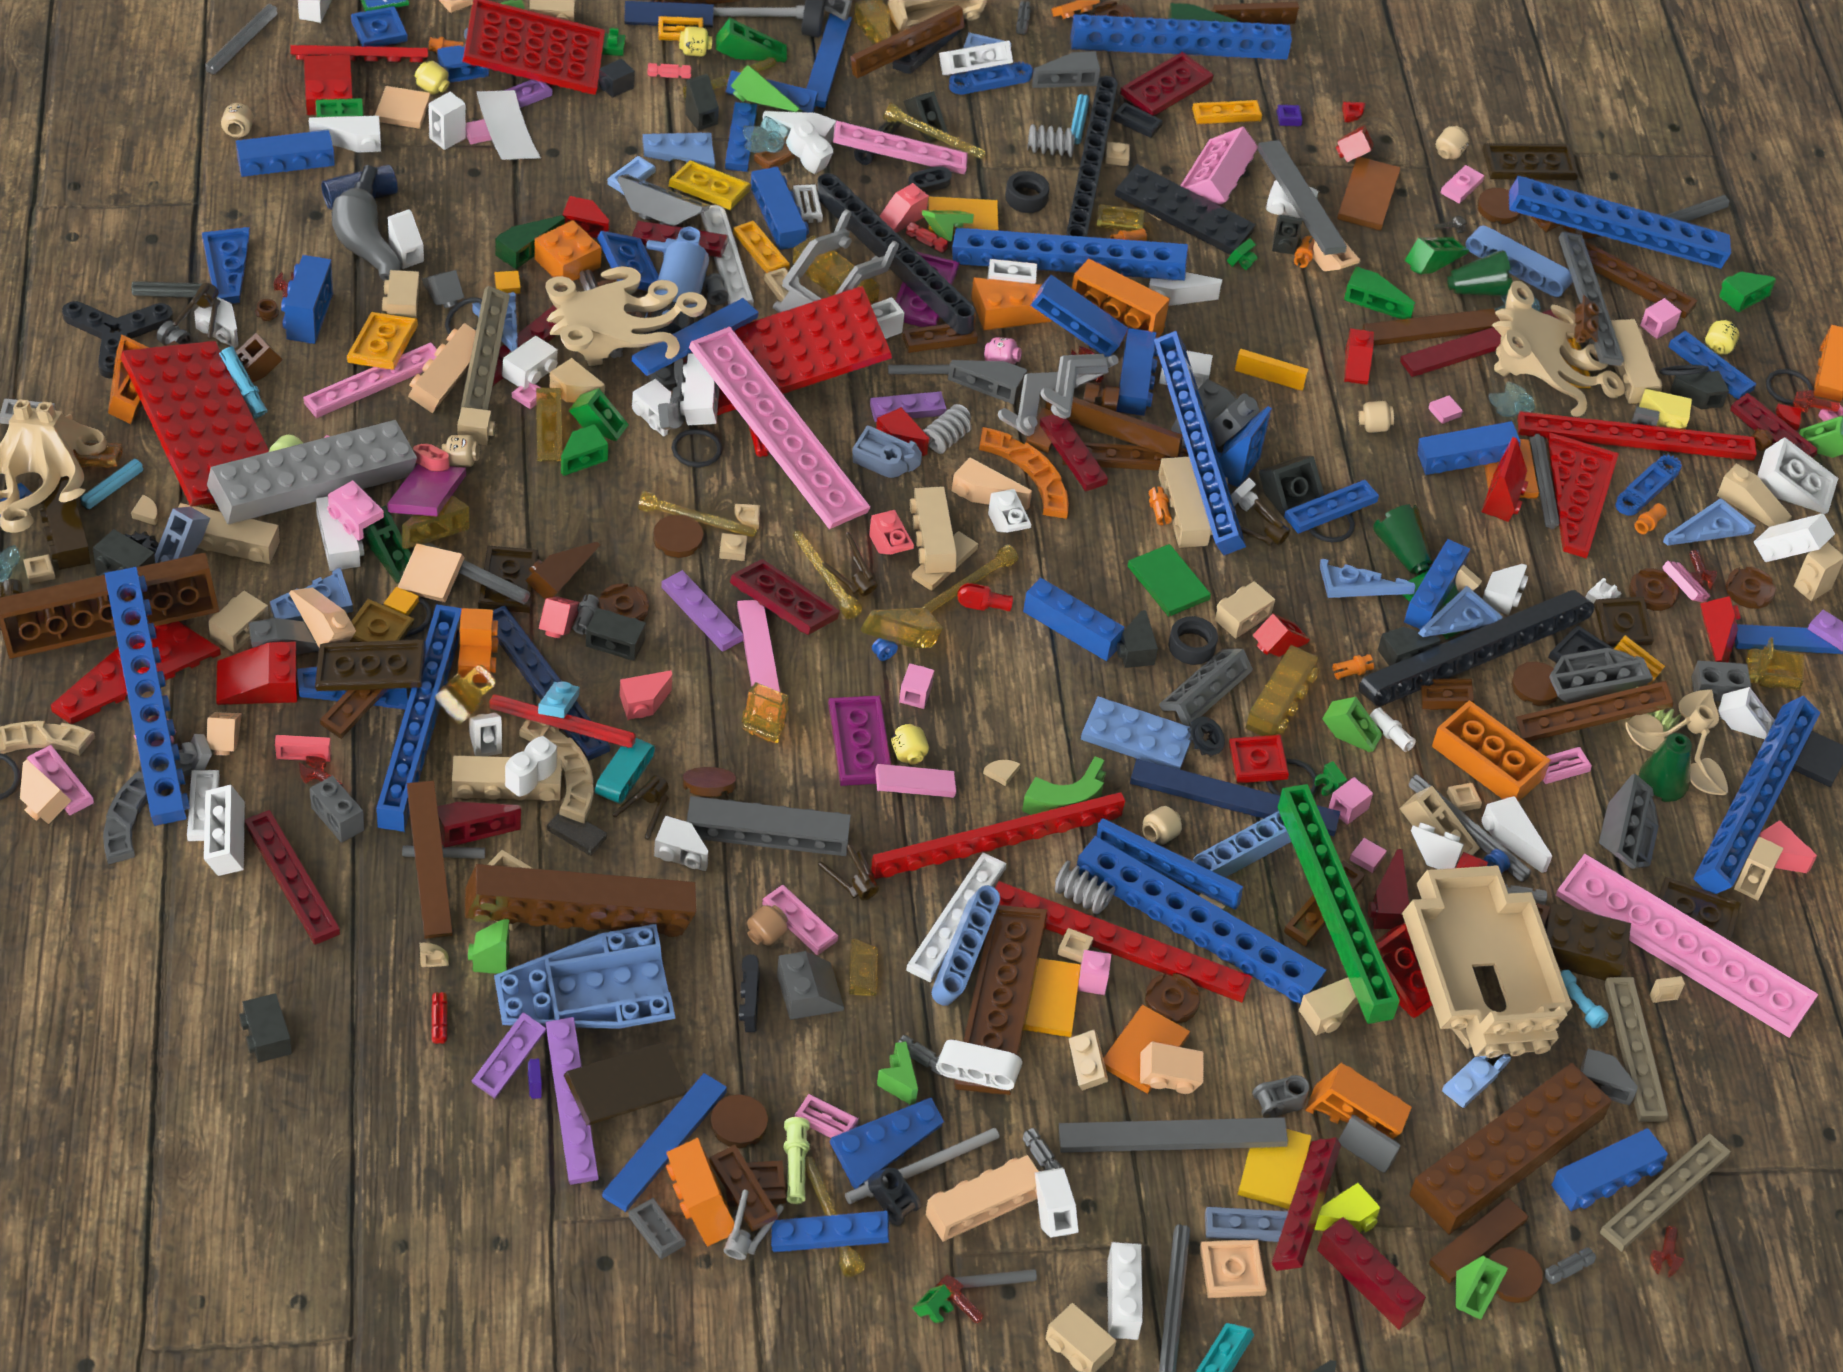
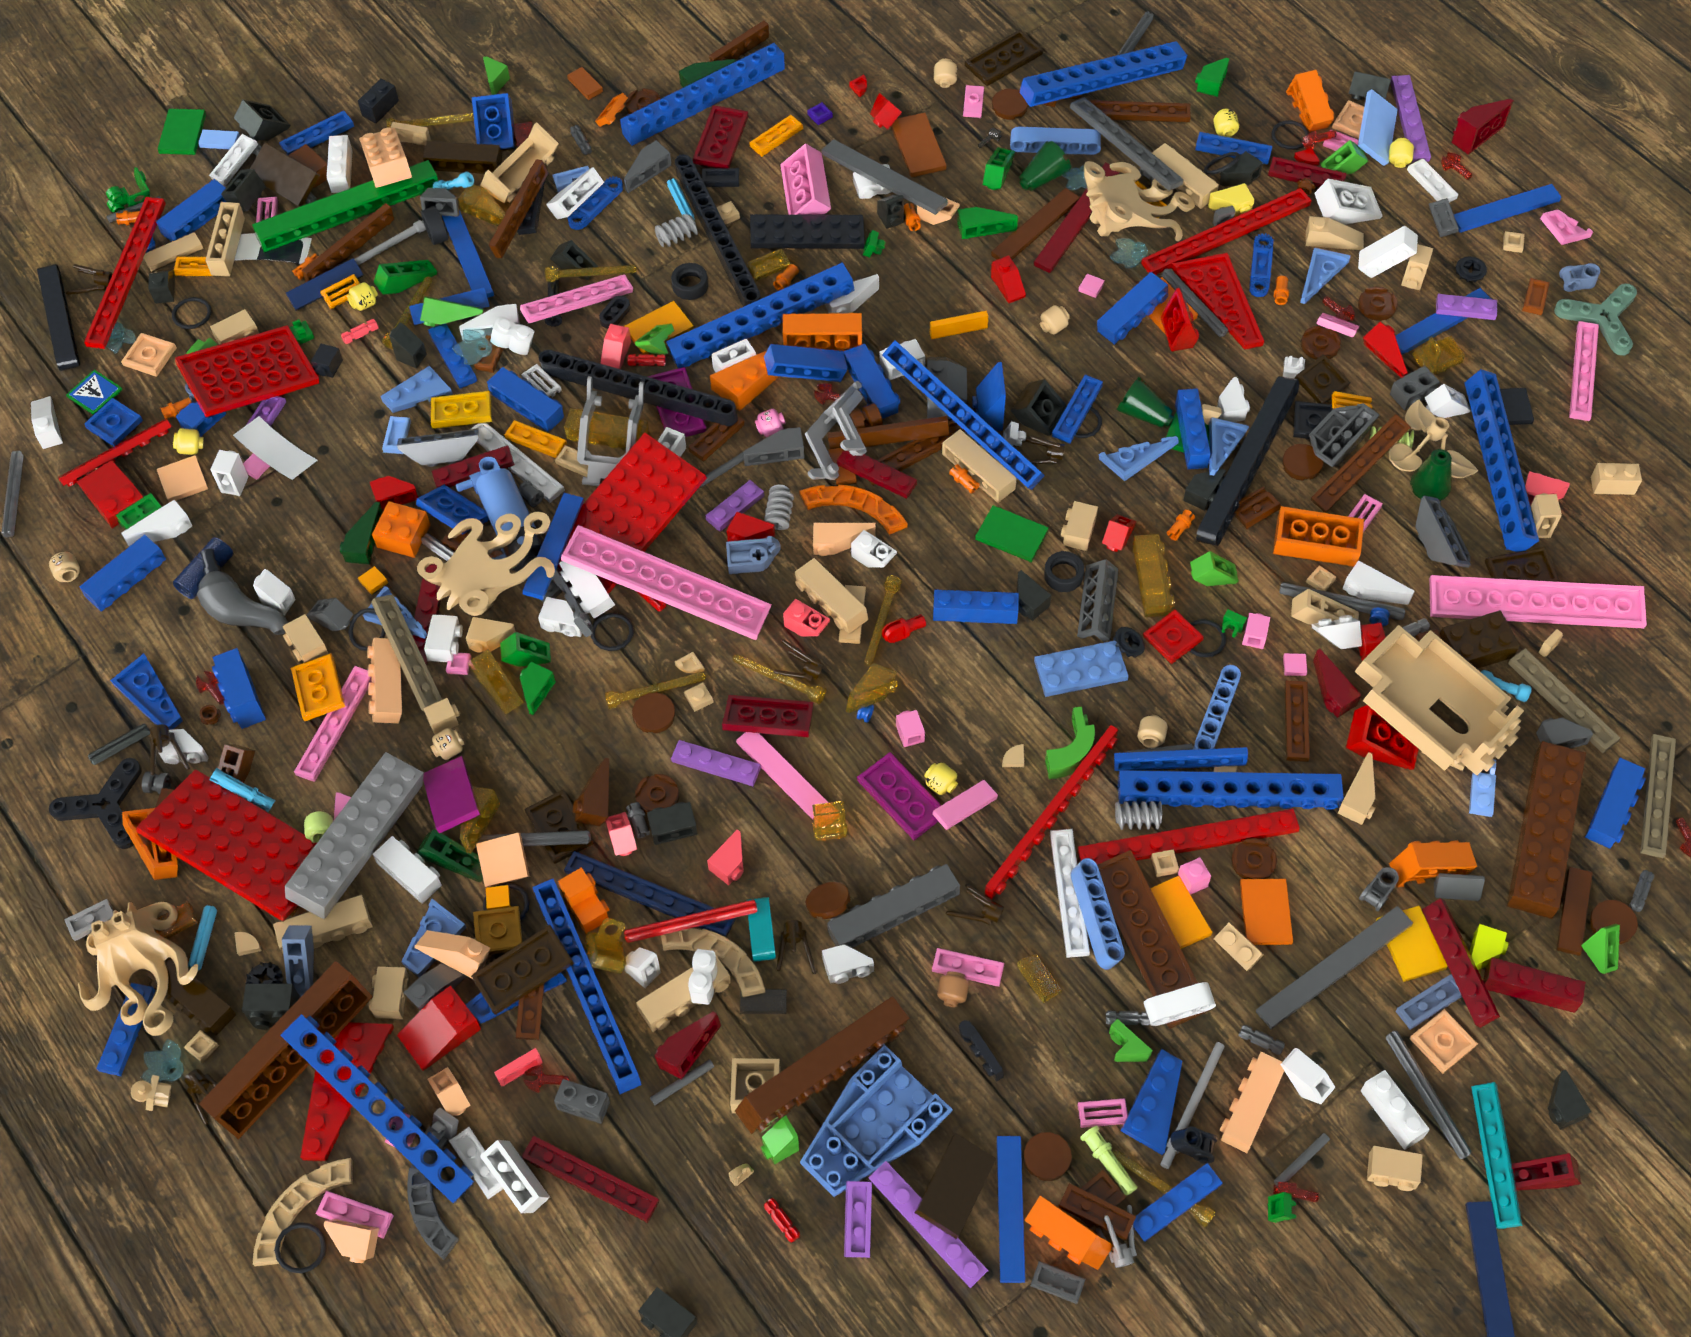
camera: 25 degrees left, 10 degrees up
bright pink bracket [327,480,384,540] -> none
reddish brown tile [407,781,452,939] -> none
coral beam [413,444,449,471] -> none
dark purple tile [528,1059,541,1099] -> none
medium azure plate [538,682,580,718] -> none
dark grey slope [777,951,844,1020] -> none
dark blue tile [1130,759,1340,837] -> none
light nougat brick [1140,1042,1203,1094] -> none
dark grey torso [1209,393,1260,447] -> none
green brick [1277,784,1400,1024] -> none
white pin [1370,707,1416,752] -> none
reddish brown hinge [1574,295,1599,343] -> none
bright pink brick [1640,298,1681,339] -> none

